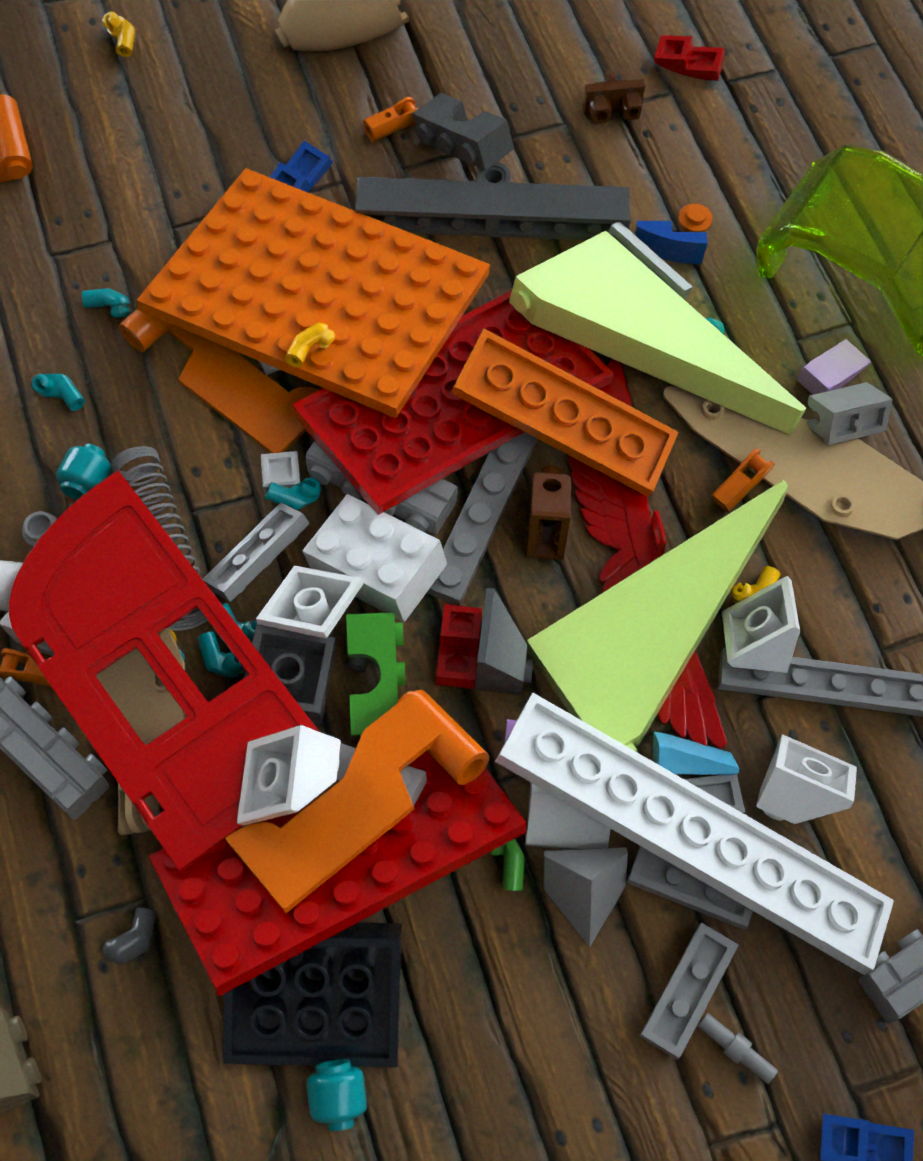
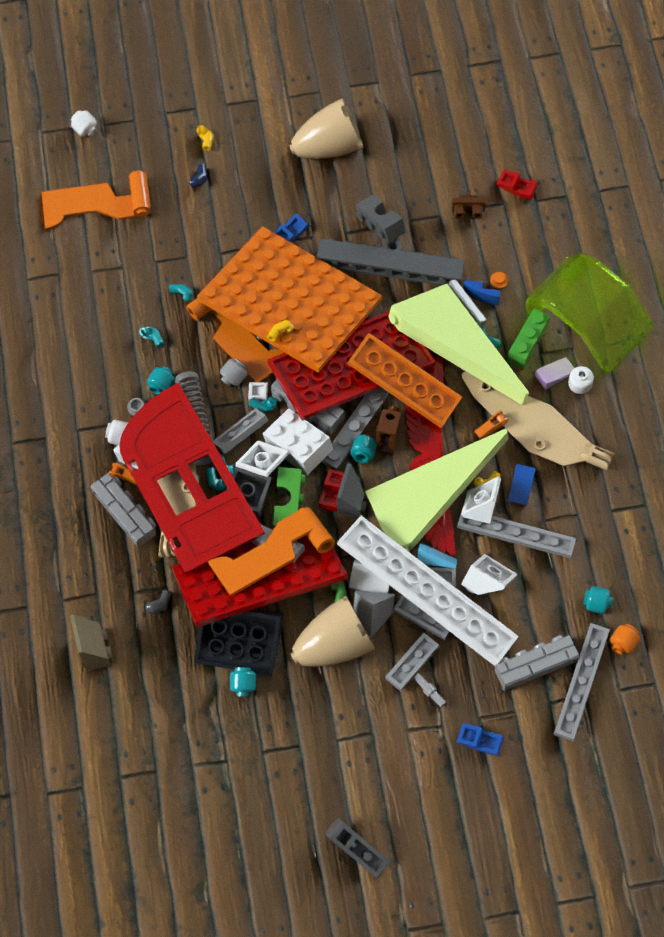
camera: 15 degrees right, 0 degrees up
white slope [237,725,341,826] -> none
orange bar [363,97,419,143] -> none
light grey hinge [807,382,893,445] -> none
none -> dark blue arm [189,164,207,188]
none -> light grey head [220,358,248,386]
none -> tan cylinder [291,596,375,667]
none -> teal head [350,435,377,463]
none -> bright green arch [507,308,550,370]
none -> blue slope [508,464,536,505]
none -> white head [568,366,594,394]

